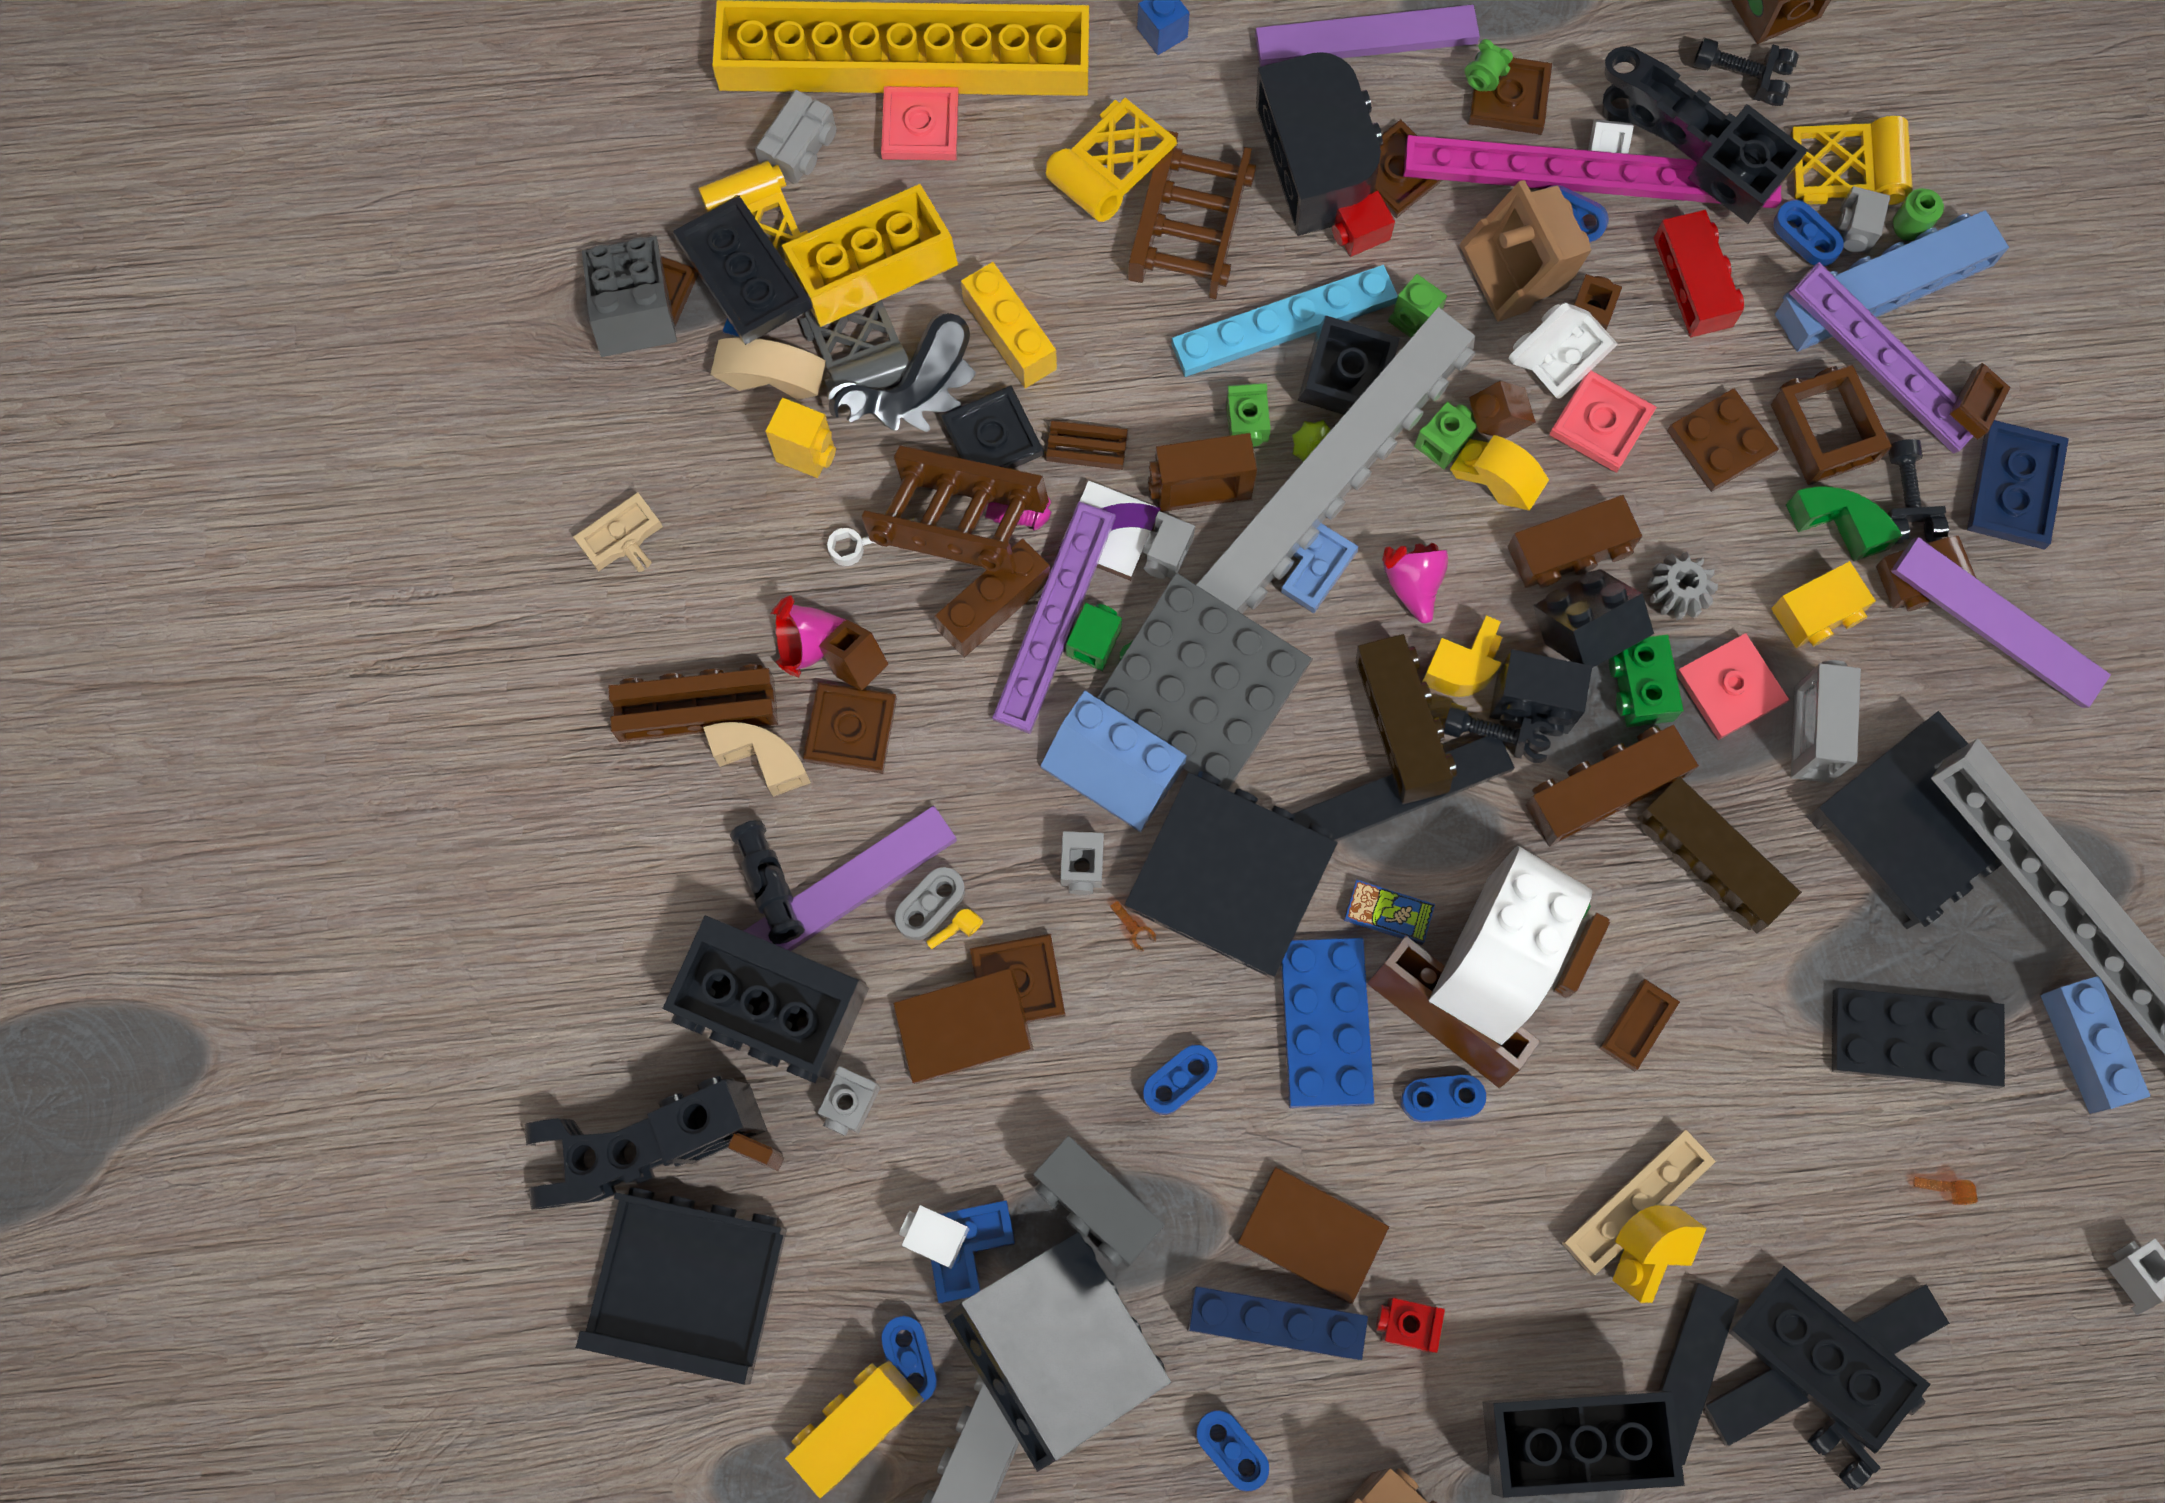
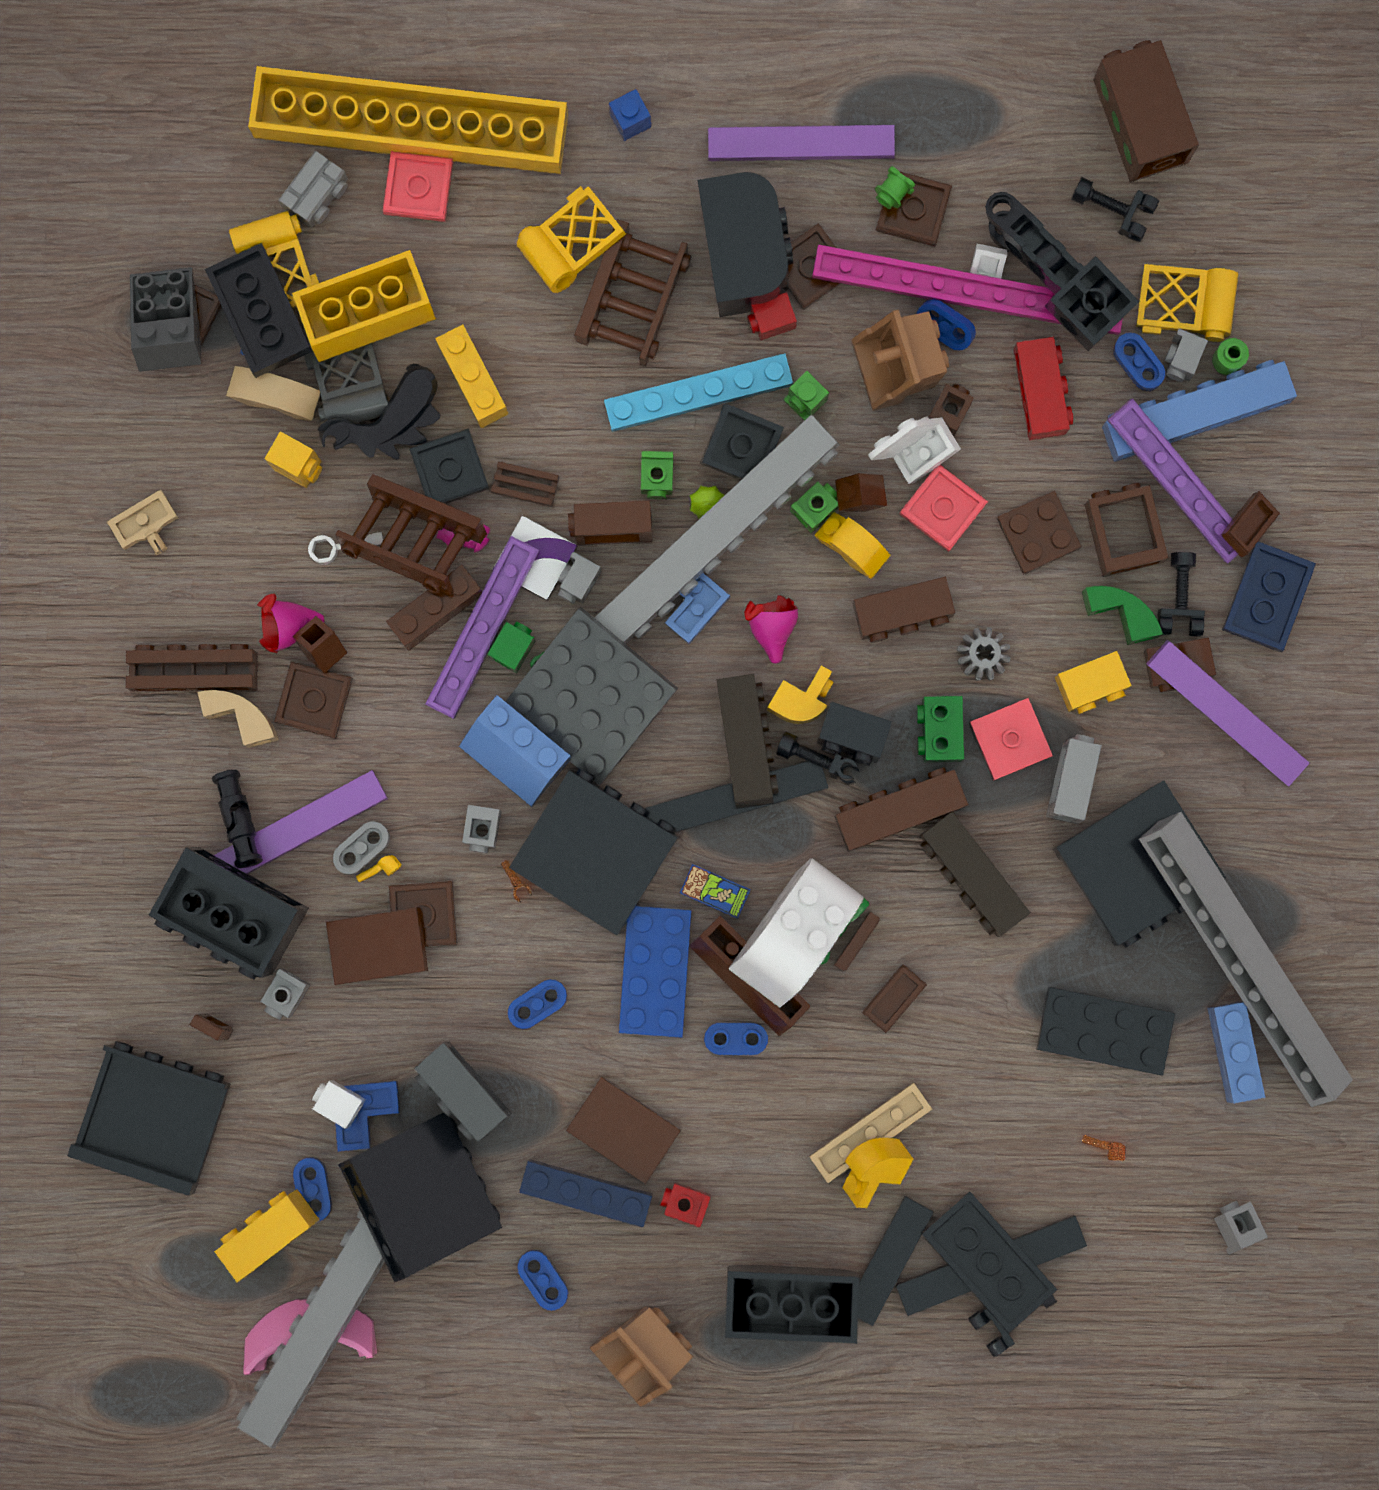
camera: 10 degrees right, 10 degrees up
black brick [524,1076,768,1210] -> none
black brick [1533,569,1654,668] -> none

